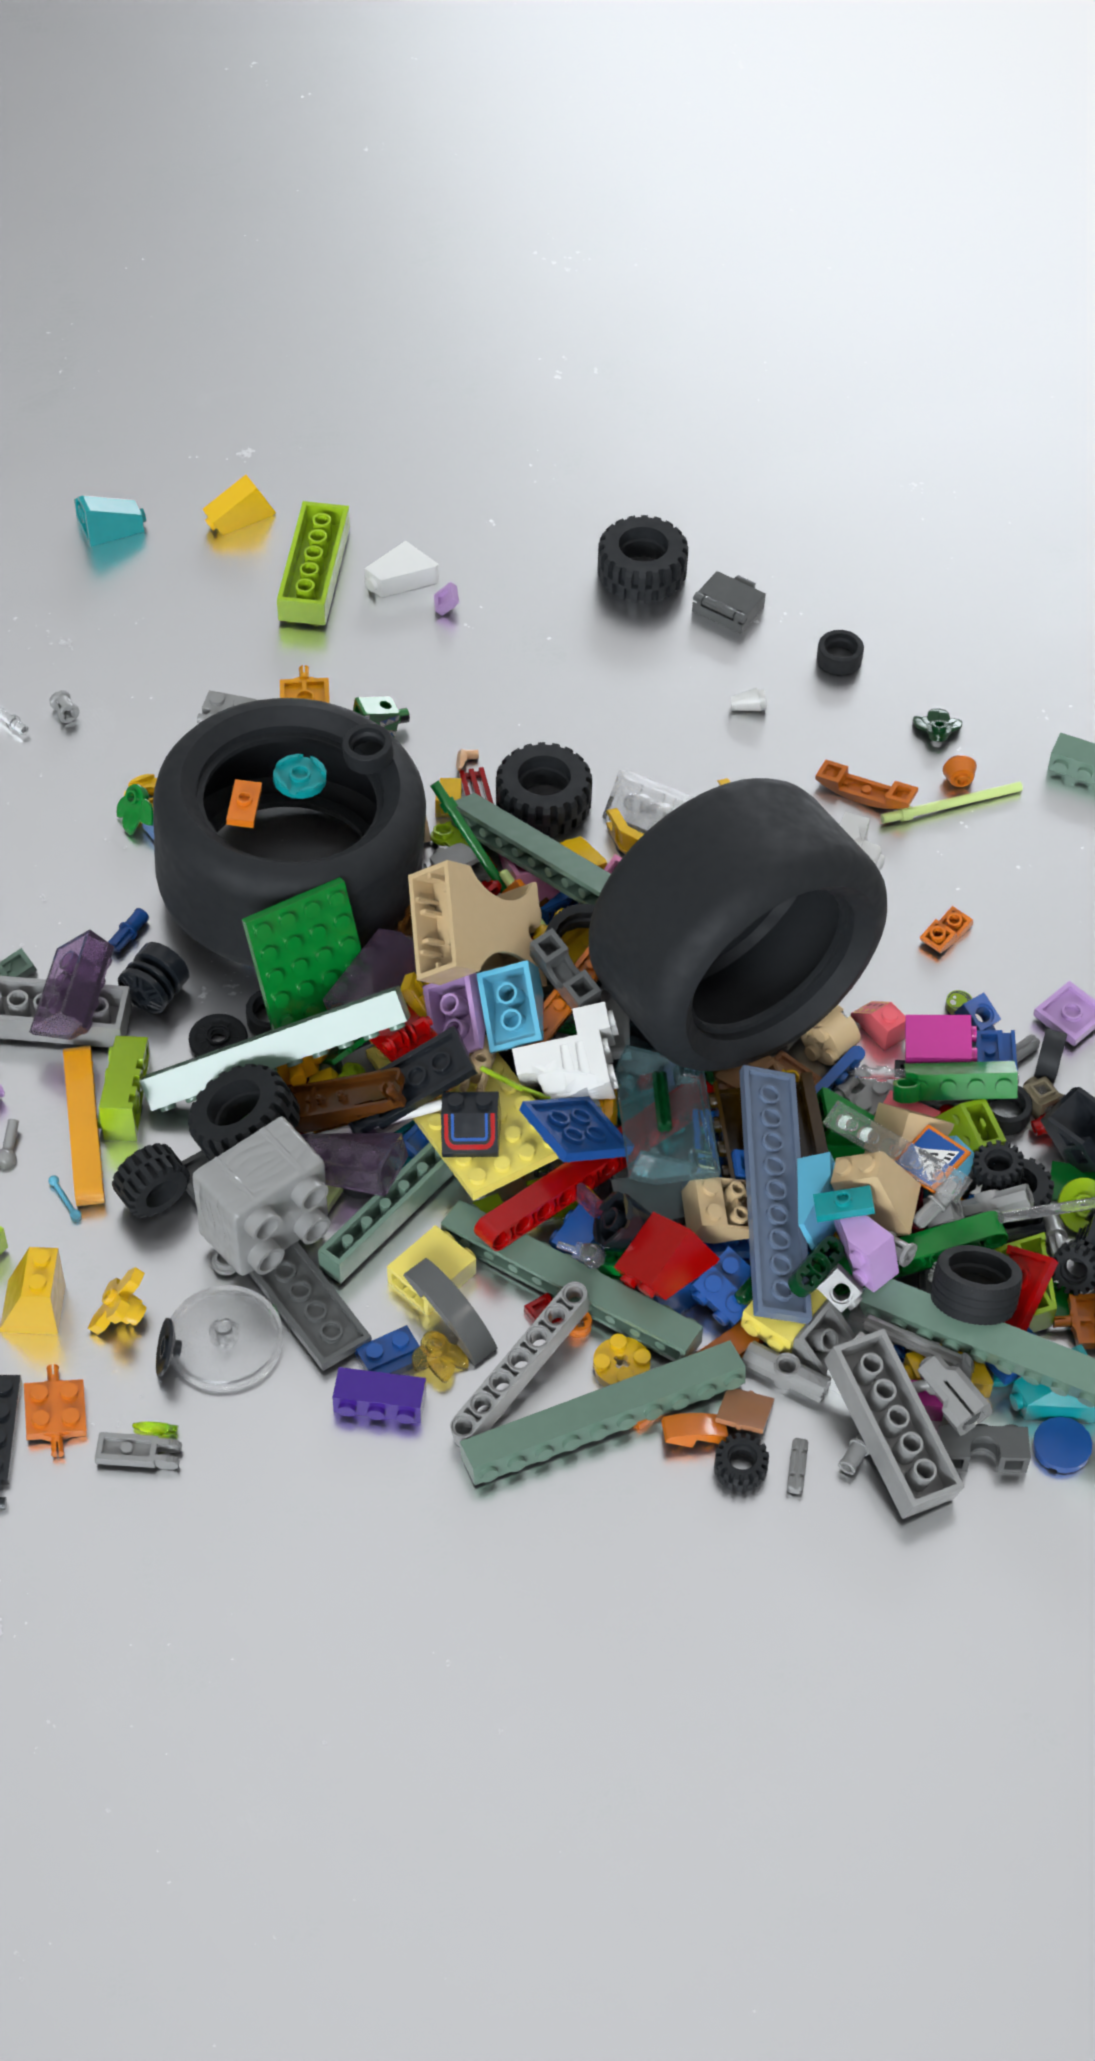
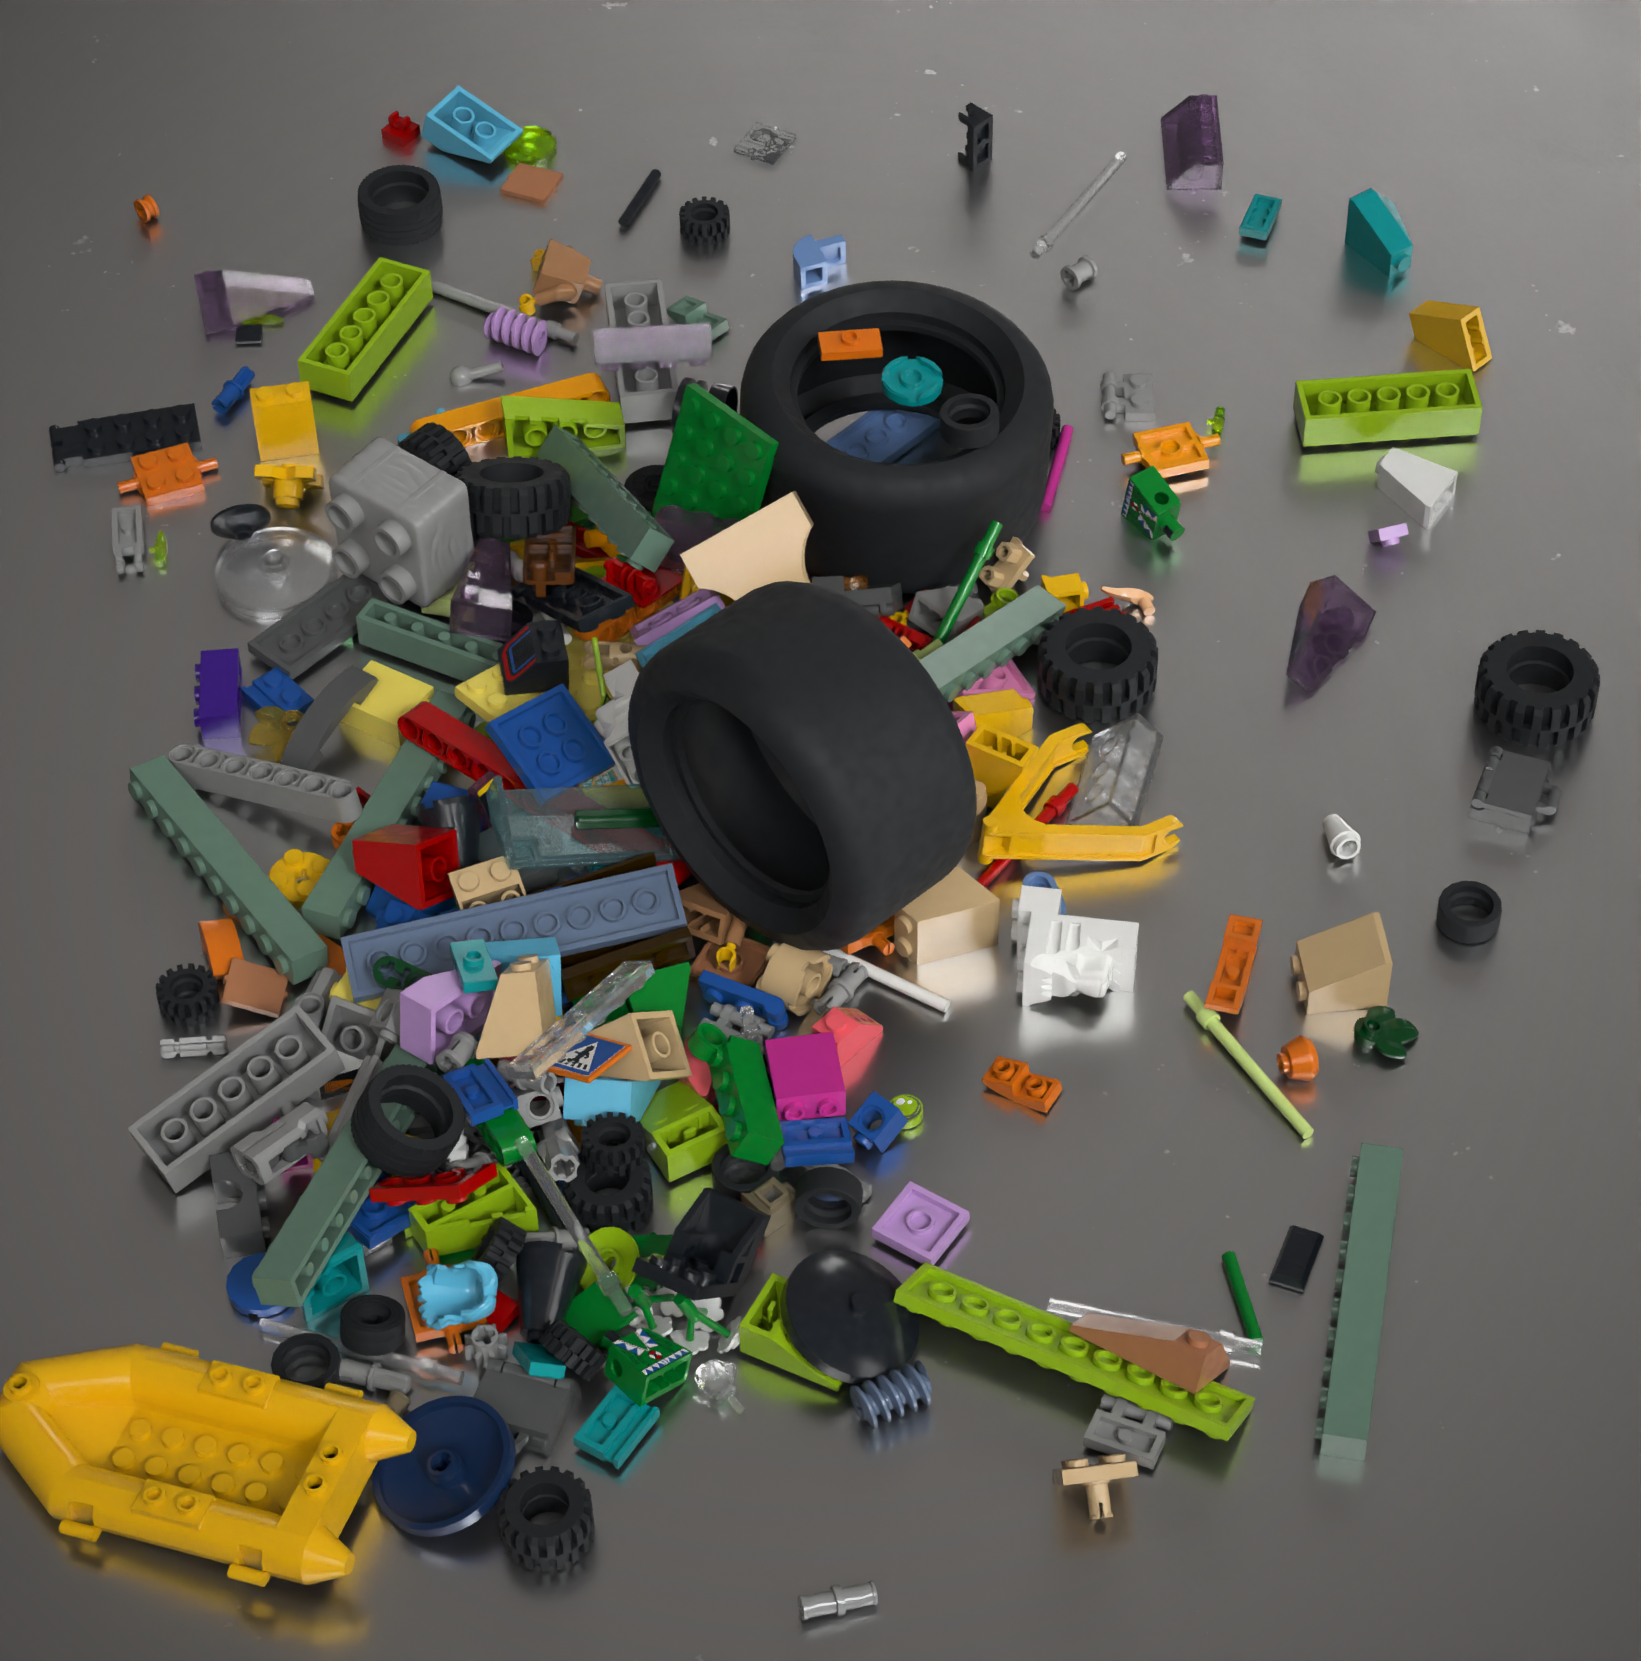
camera: 80 degrees right, 5 degrees down
clear piece [556,1241,606,1269] -> none
none -> blue plate [442,1058,519,1126]
none -> clear neon green helmet [1207,407,1225,436]
none -> teal plate [1239,194,1282,241]
none -> clear purple wedge [1286,575,1376,693]
none -> tan slope [1290,912,1393,1014]

